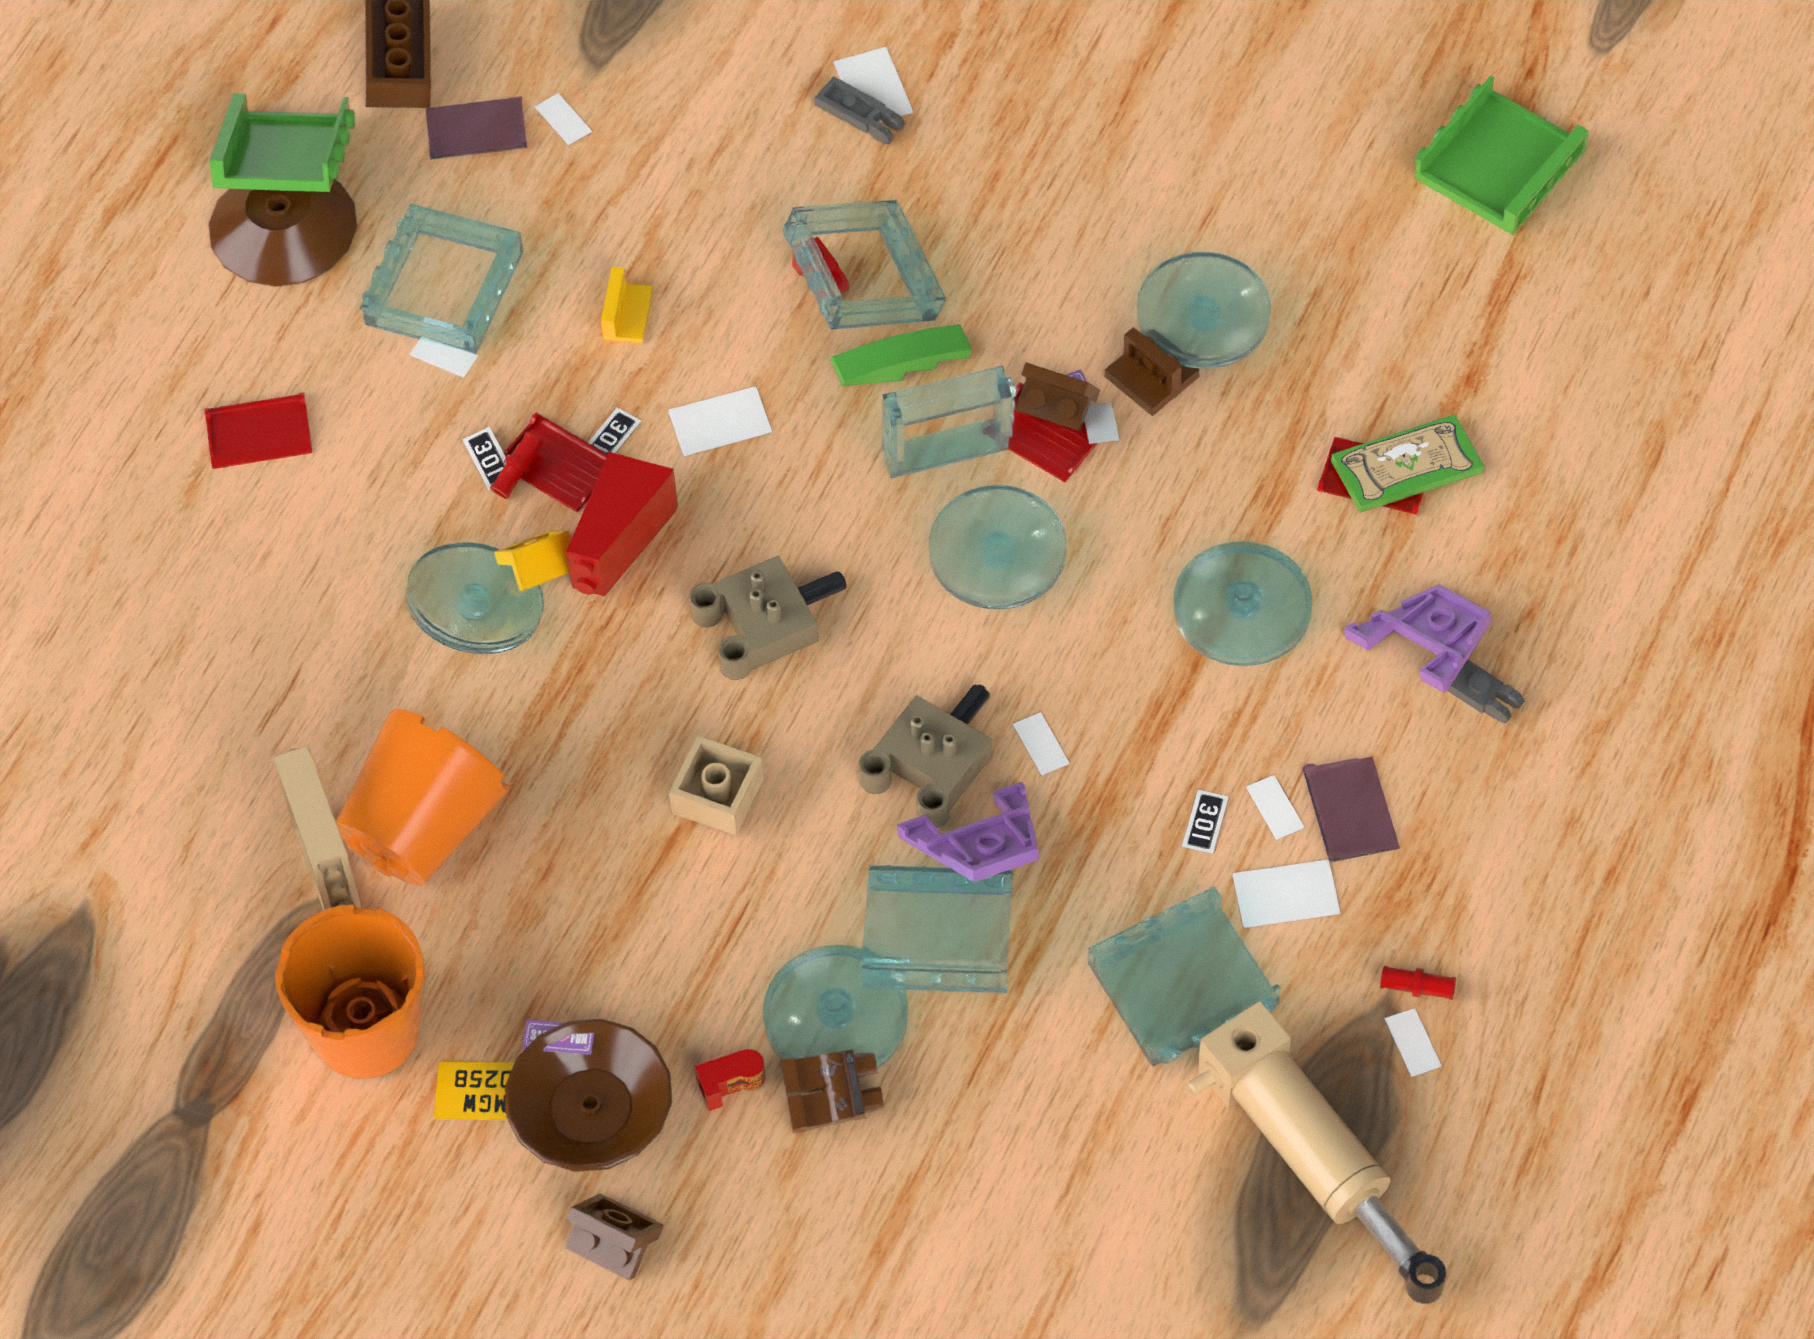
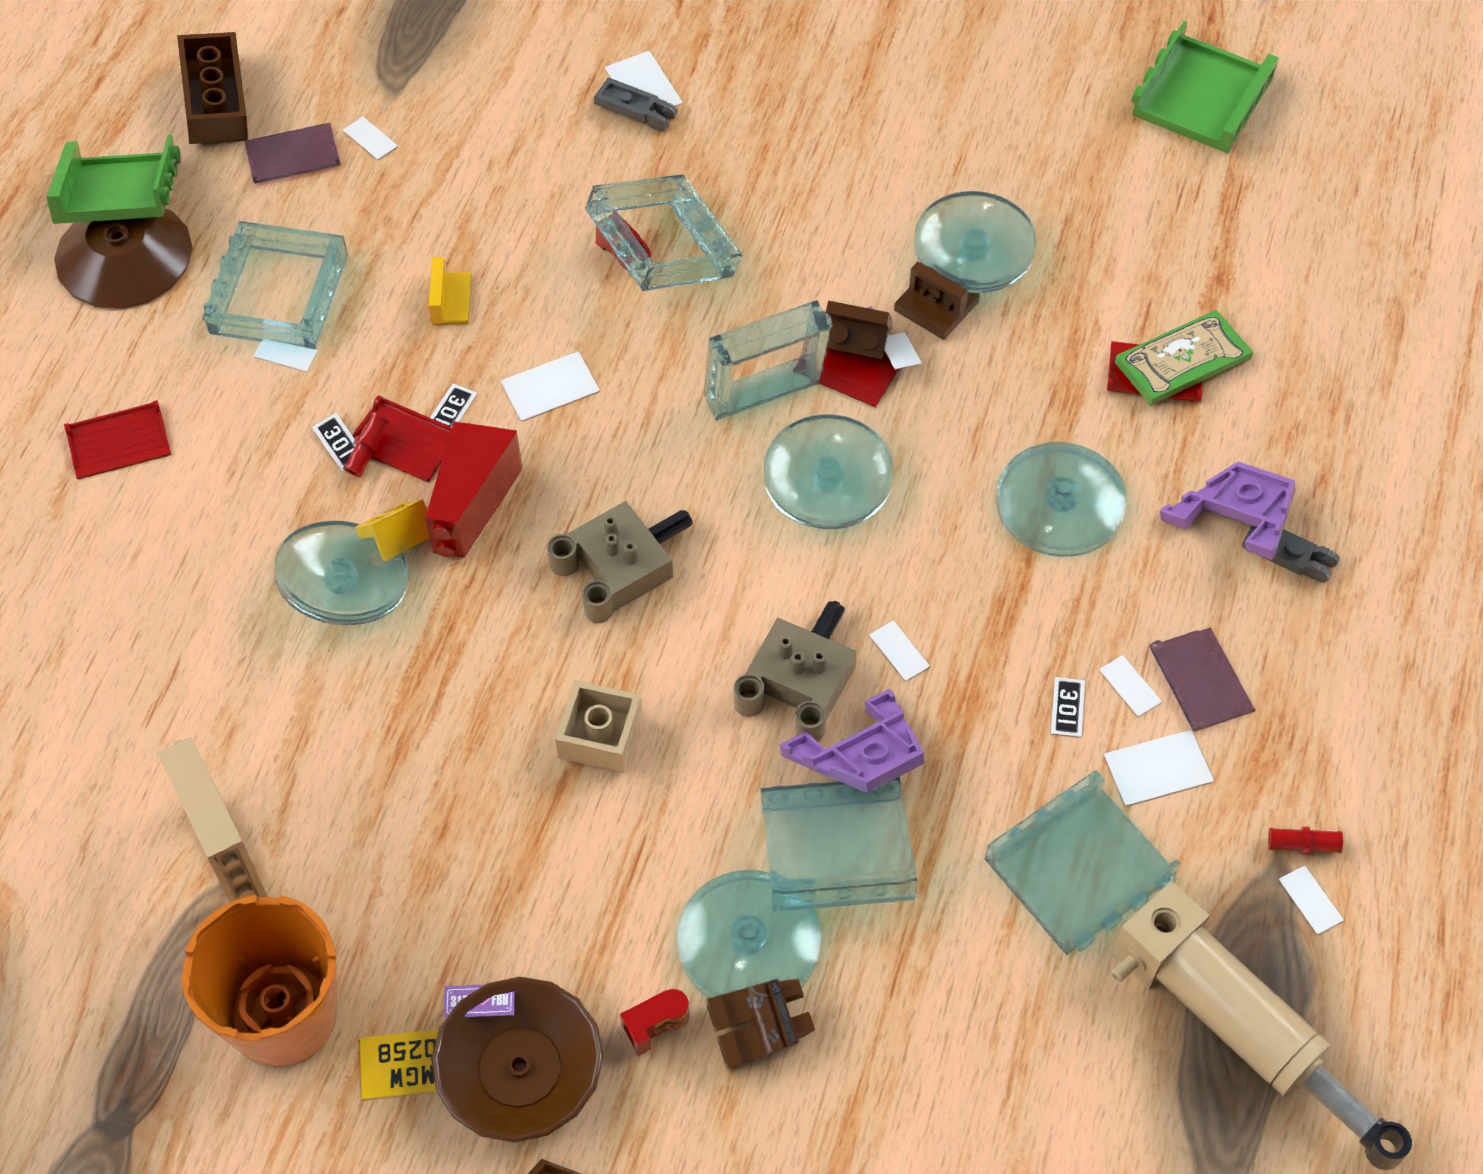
camera: 10 degrees left, 0 degrees up
orange cone [336,709,510,886] -> none
bright green slope [831,324,972,386] -> none

